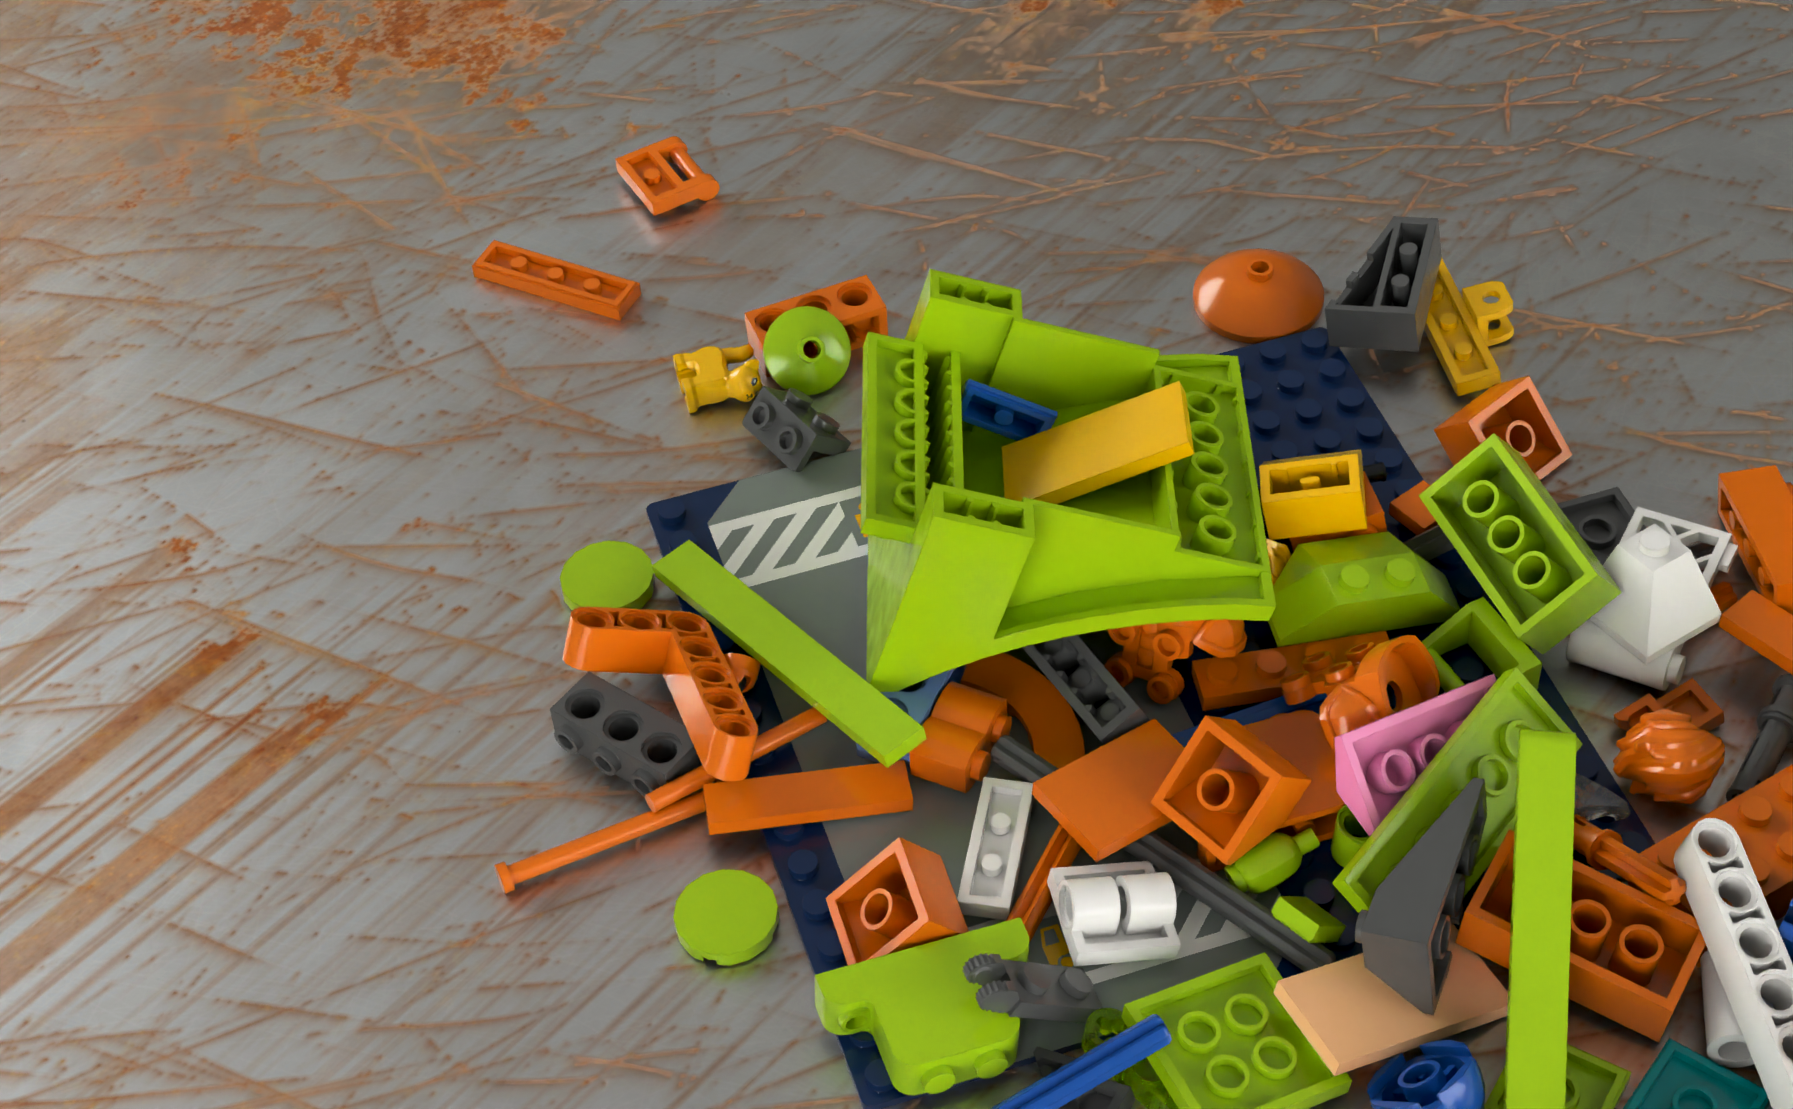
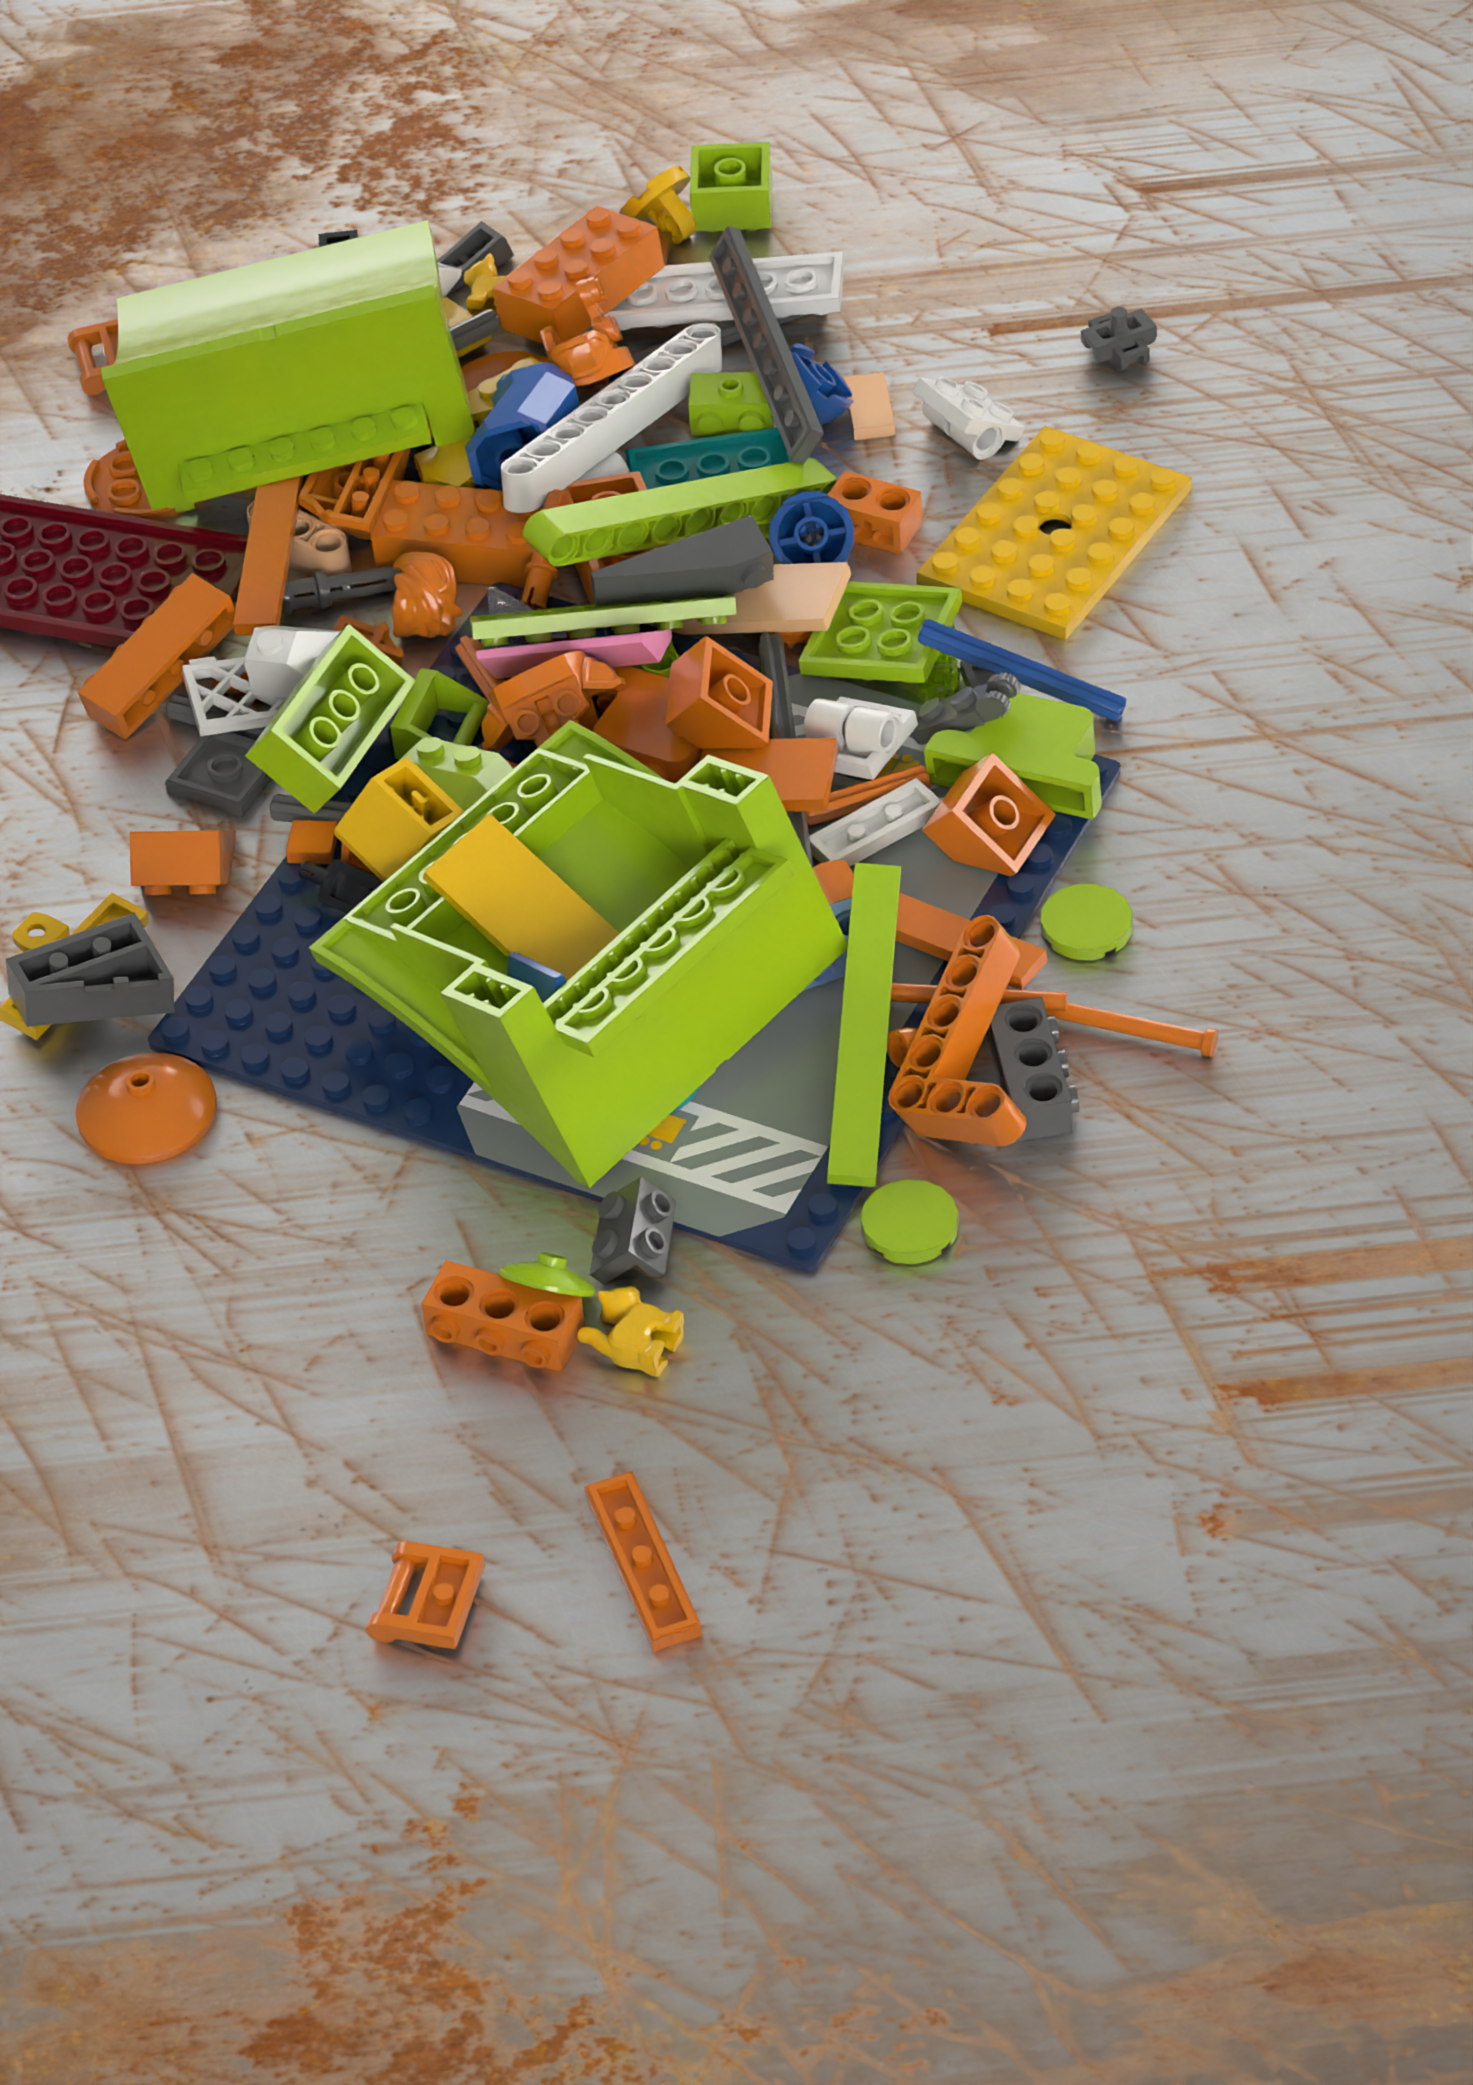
camera: 135 degrees left, 0 degrees up
lime tile [1271,896,1346,943] -> none

